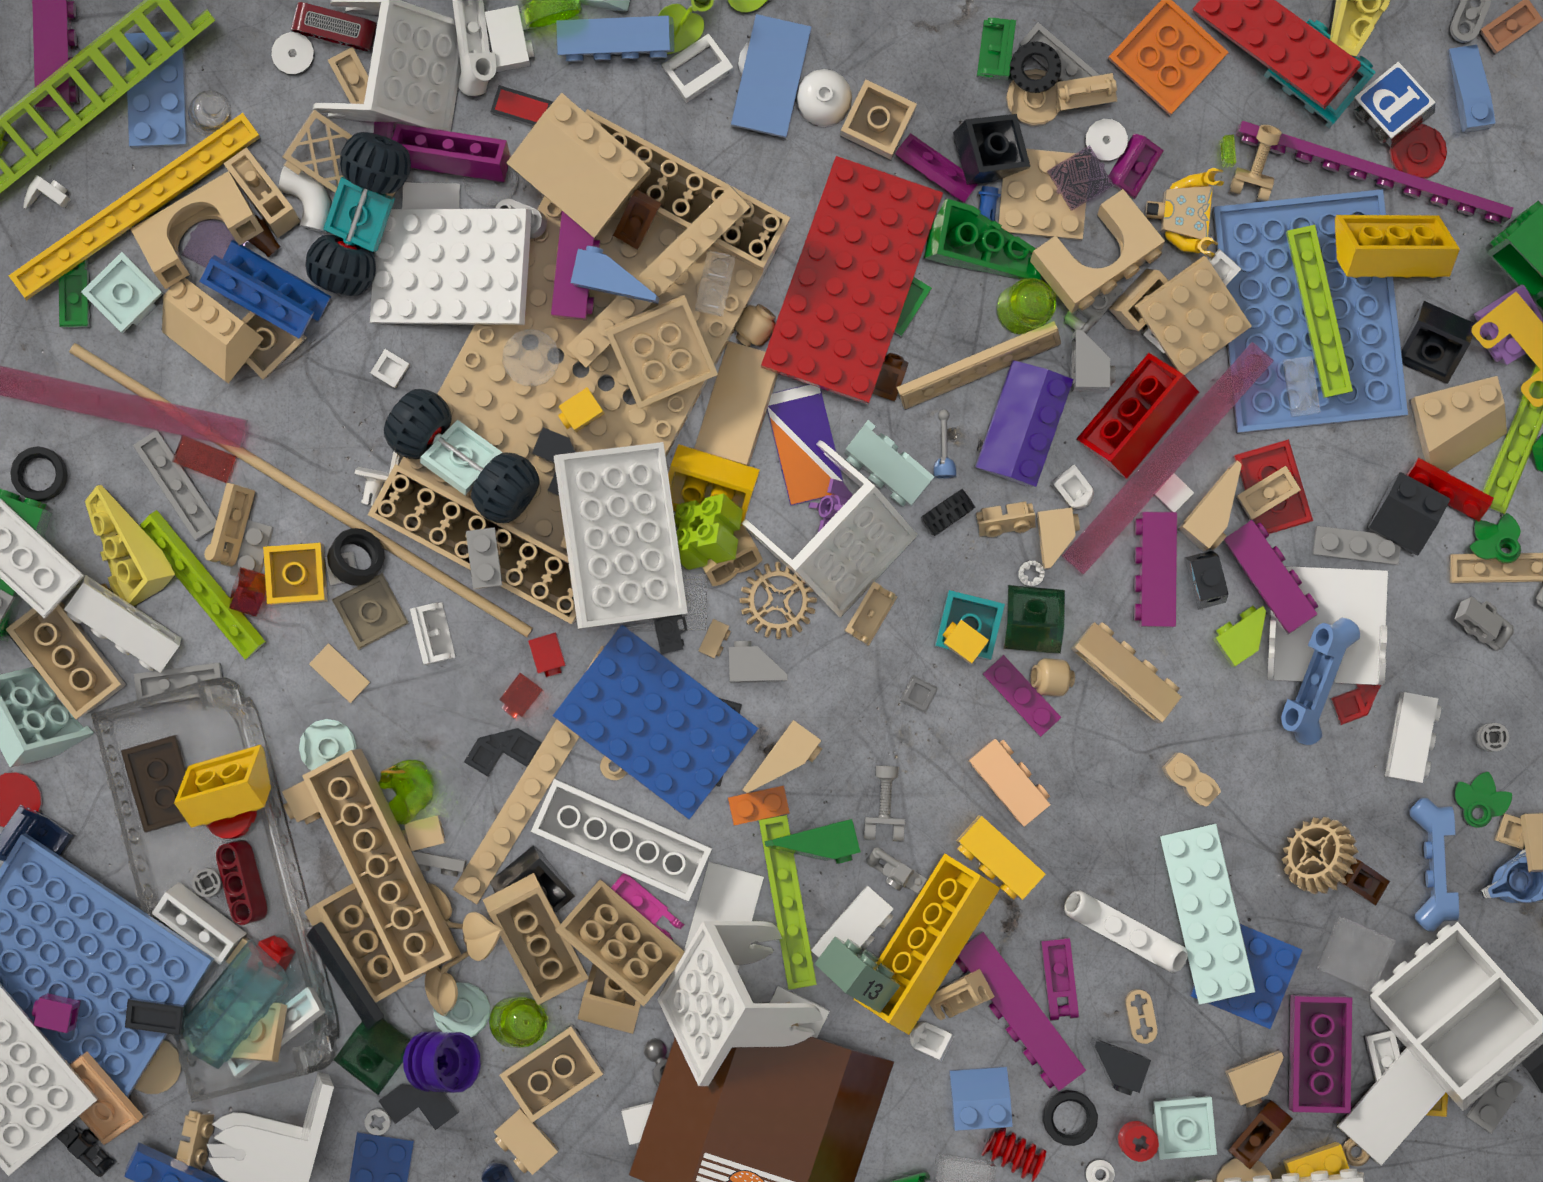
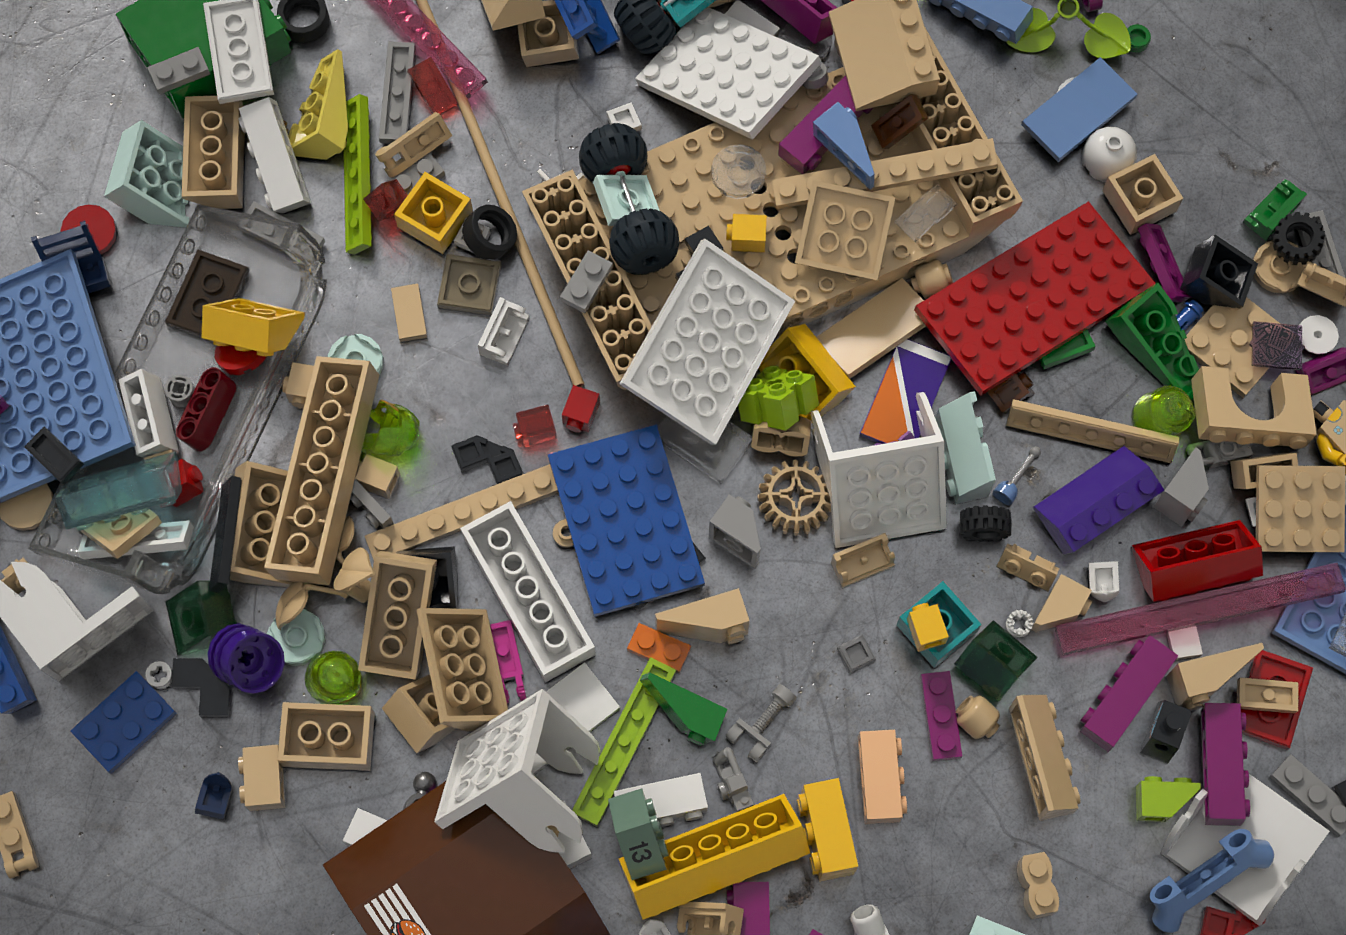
camera: 40 degrees right, 15 degrees down
black piece [653,614,688,655] -> none
white tile [661,34,733,103] -> none
tan piece [698,619,731,659] -> none

